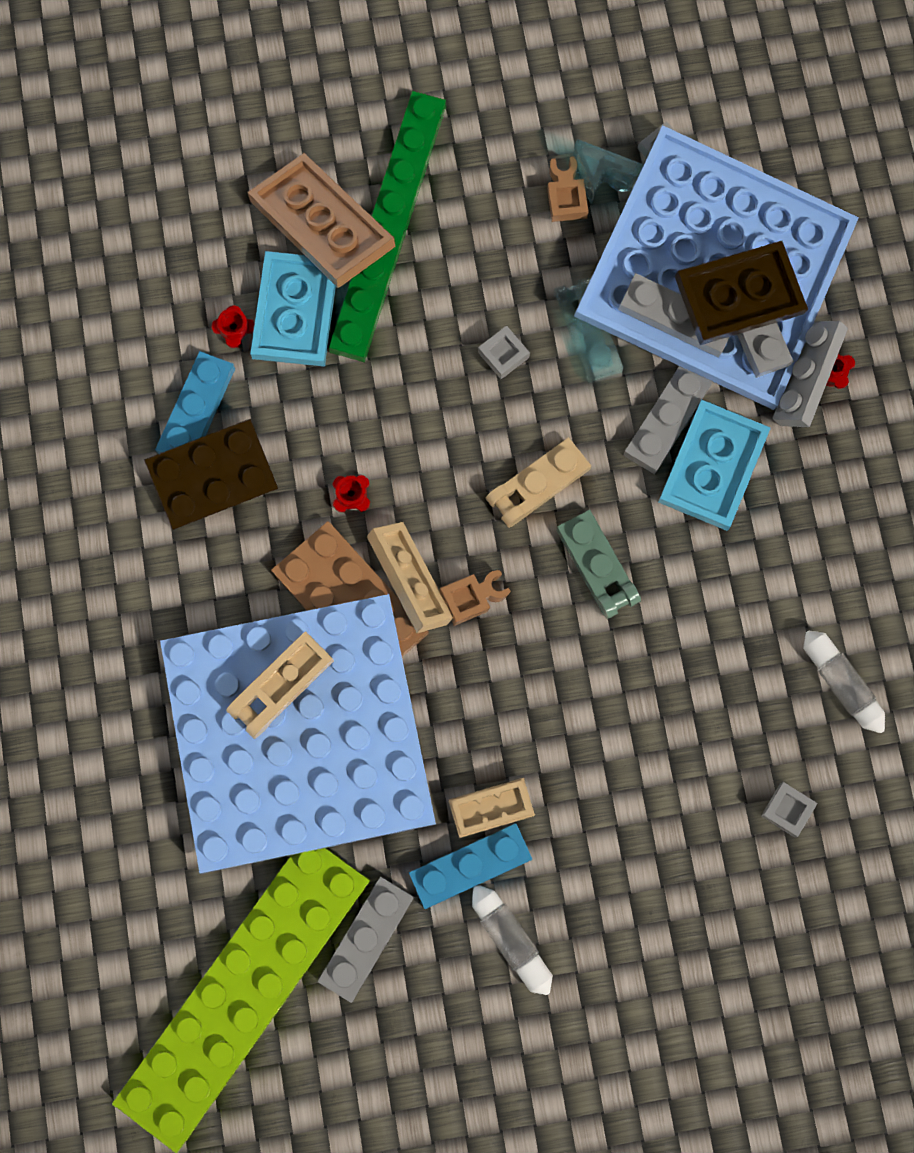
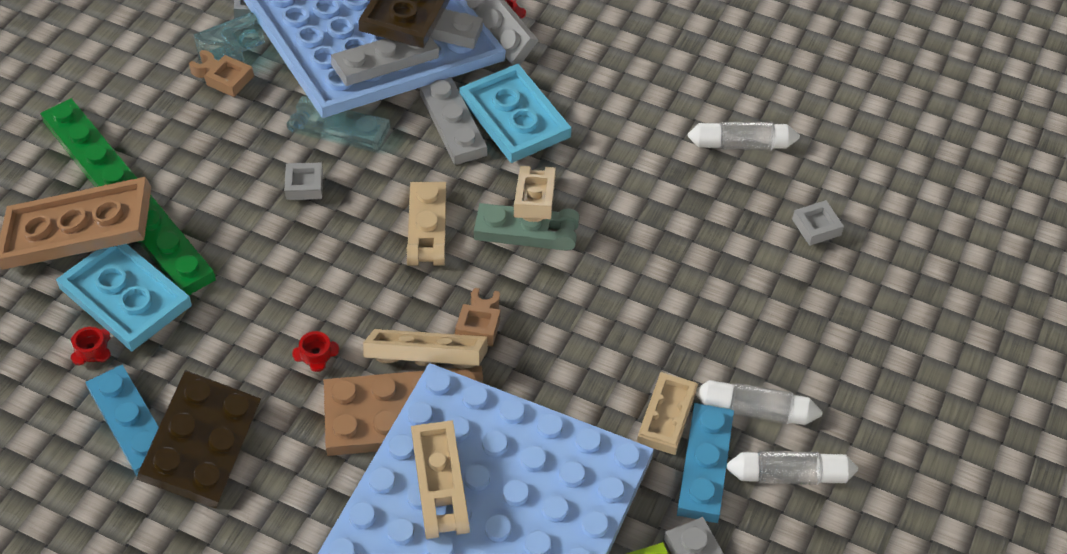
camera: 55 degrees left, 25 degrees down
none -> tan plate [514,166,556,222]
none -> piece [696,380,822,425]

